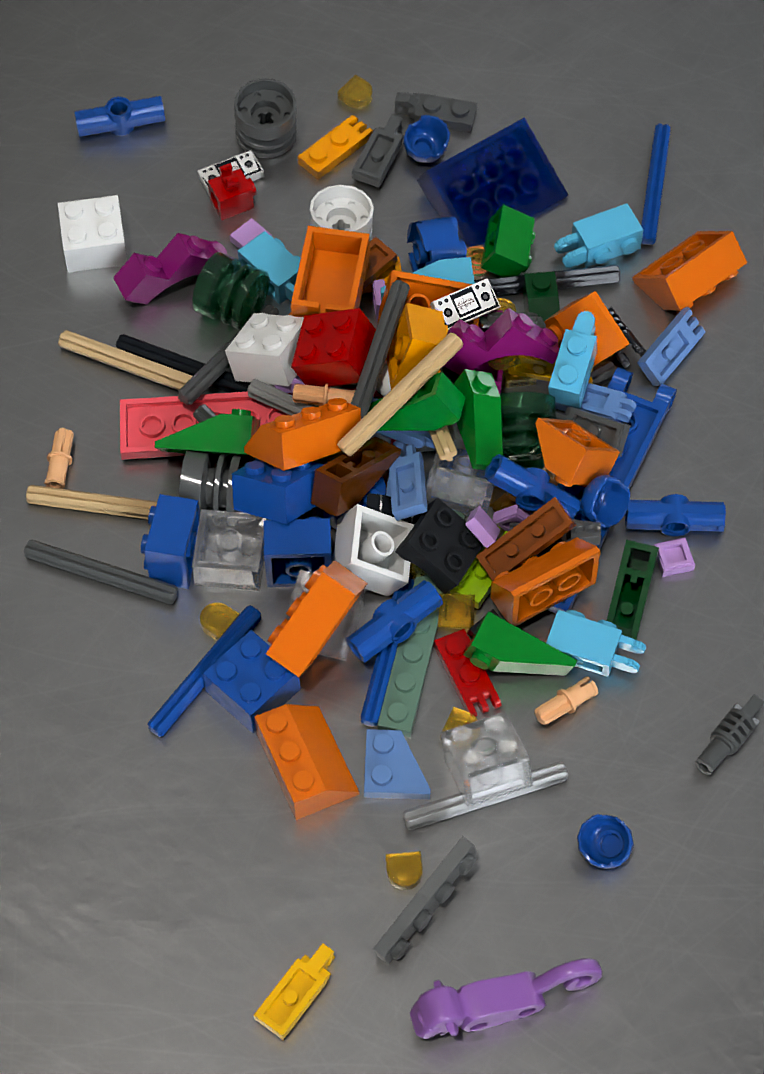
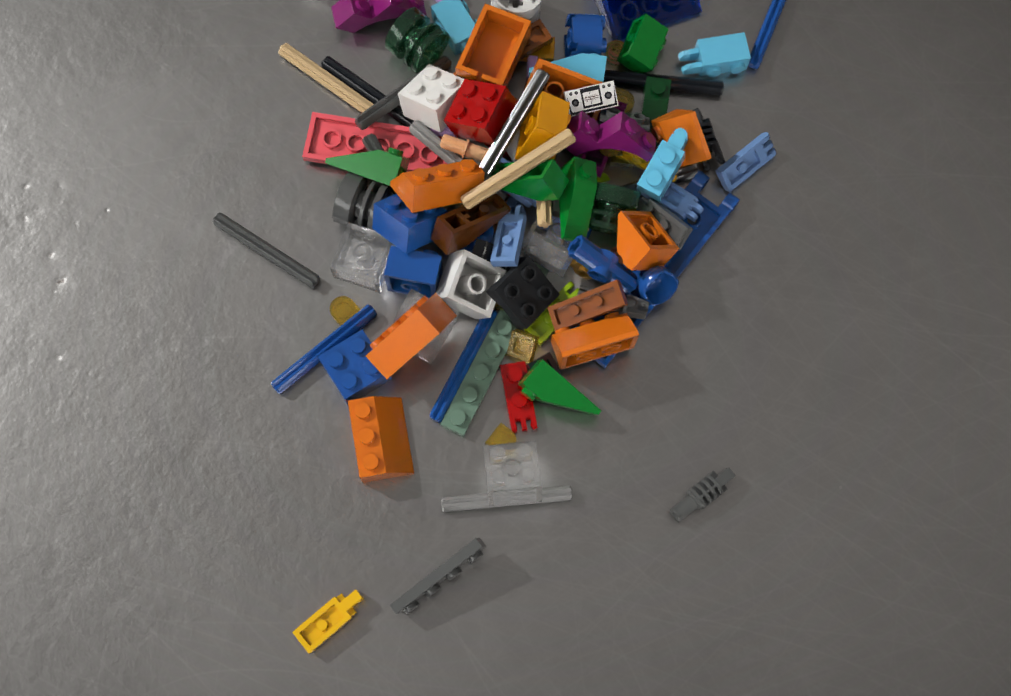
camera: 10 degrees right, 15 degrees up
tan axle [26,485,157,519] -> none
light nougat axle [44,427,74,489] -> none
blue brick [141,494,203,589] -> none
blue piece [346,580,443,663] -> none
medium blue wing [364,729,431,800] -> none
clear yellow tile [386,851,422,890] -> none
medium lavender animal [410,958,602,1039] -> none
lavender tile [465,505,500,548] -> none
lavender tile [493,504,533,532] -> none
light nougat axle [534,676,598,725] -> none
medium azure hinge [546,610,646,677] -> none
blue hair [577,814,634,869] -> none
dark green slope [606,540,659,640] -> none
blue piece [625,494,726,537] -> none
orange slope [631,231,747,312] -> none
lavender tile [654,537,695,577] -> none

